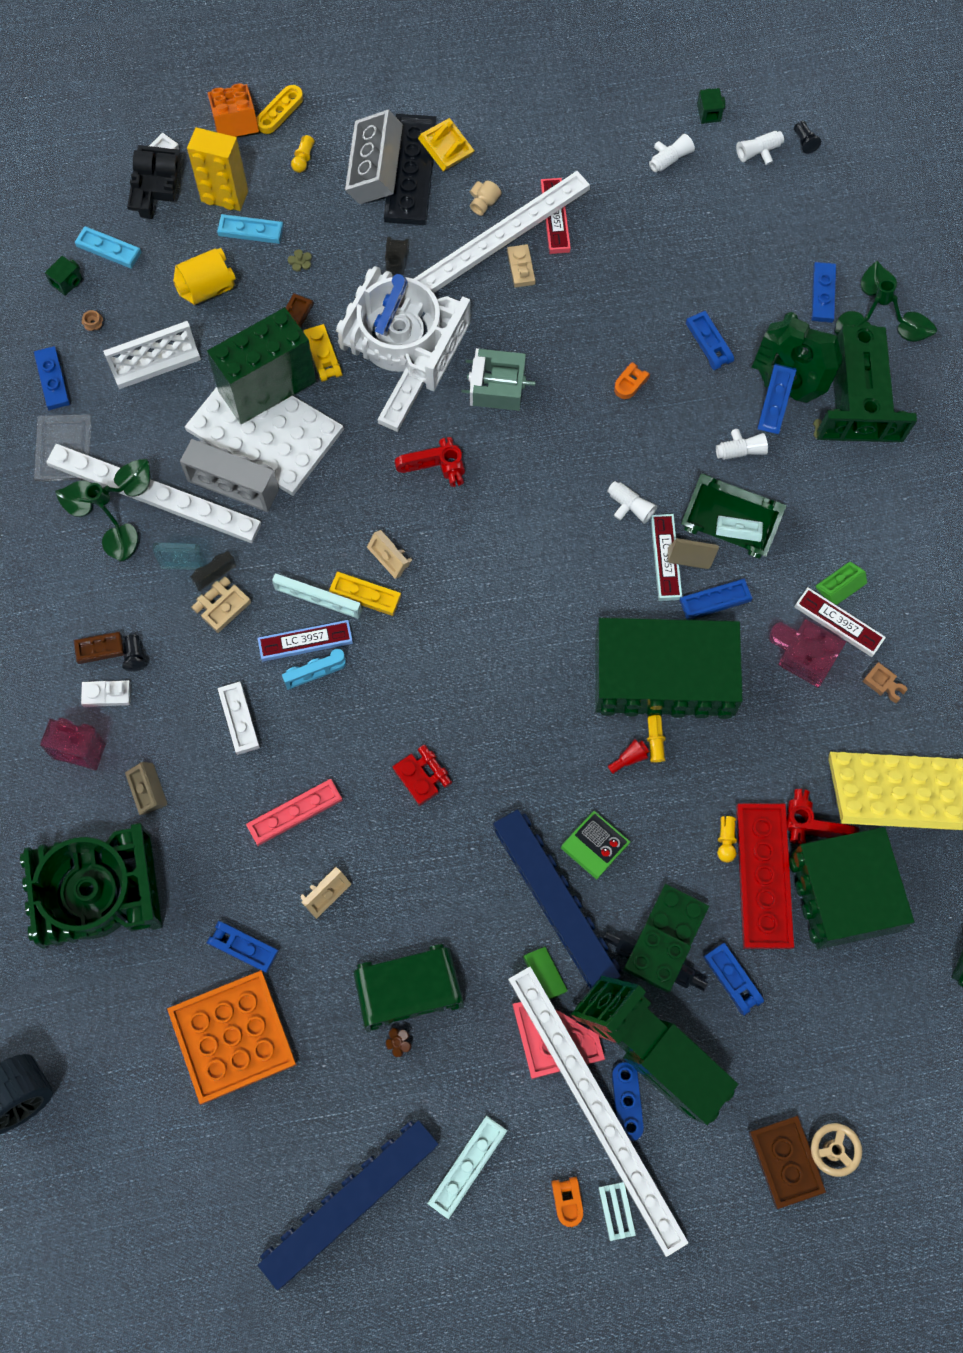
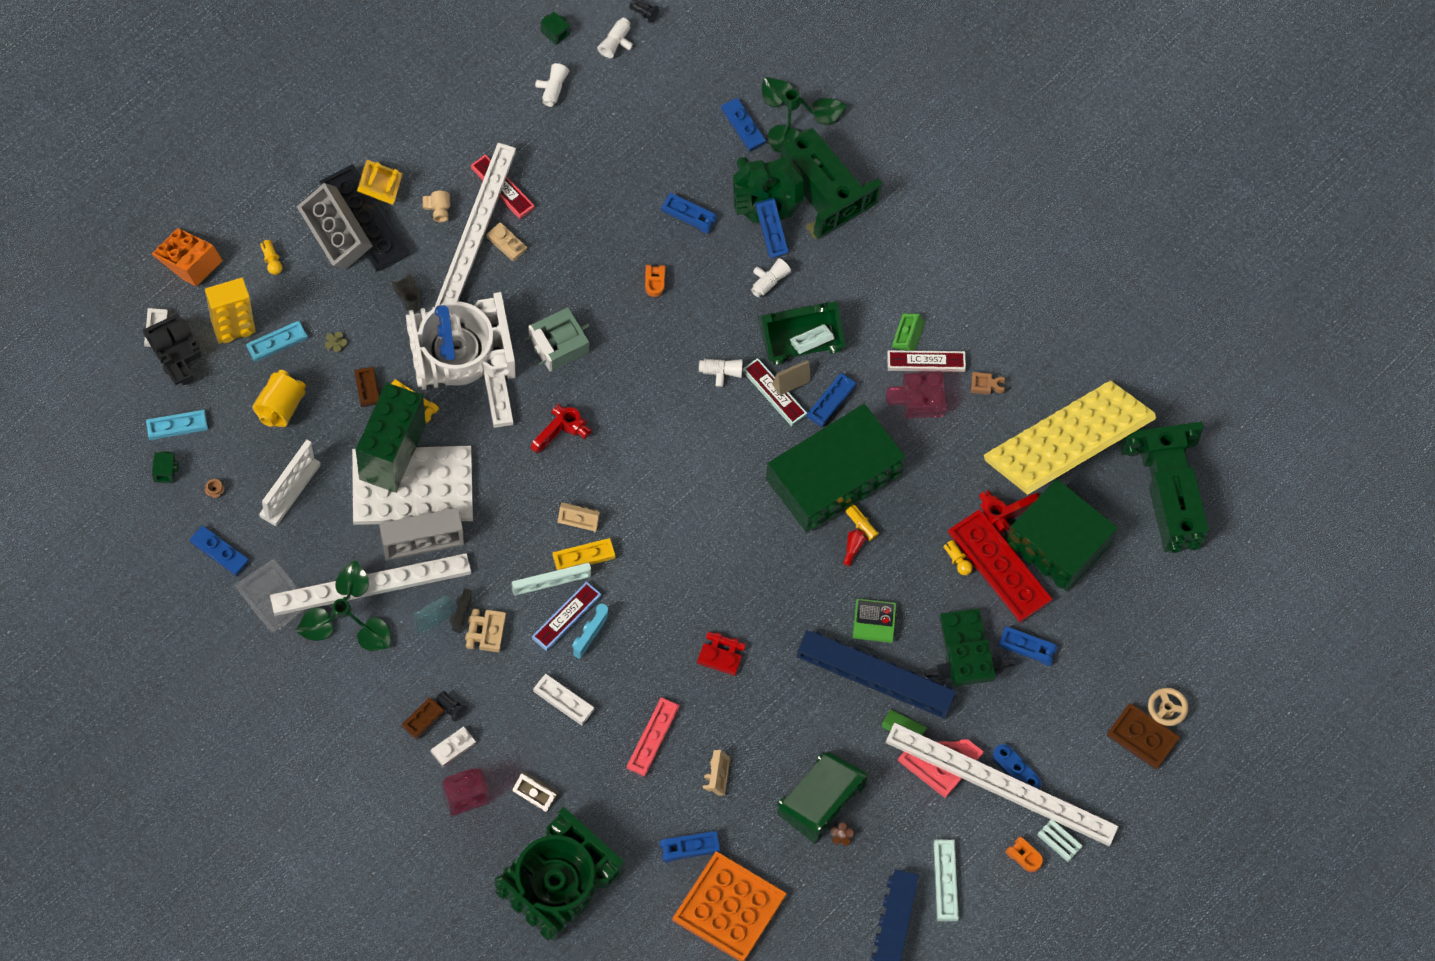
camera: 40 degrees left, 5 degrees down
yellow plate [256,85,303,134] -> none
dark green brick [571,976,739,1126] -> none

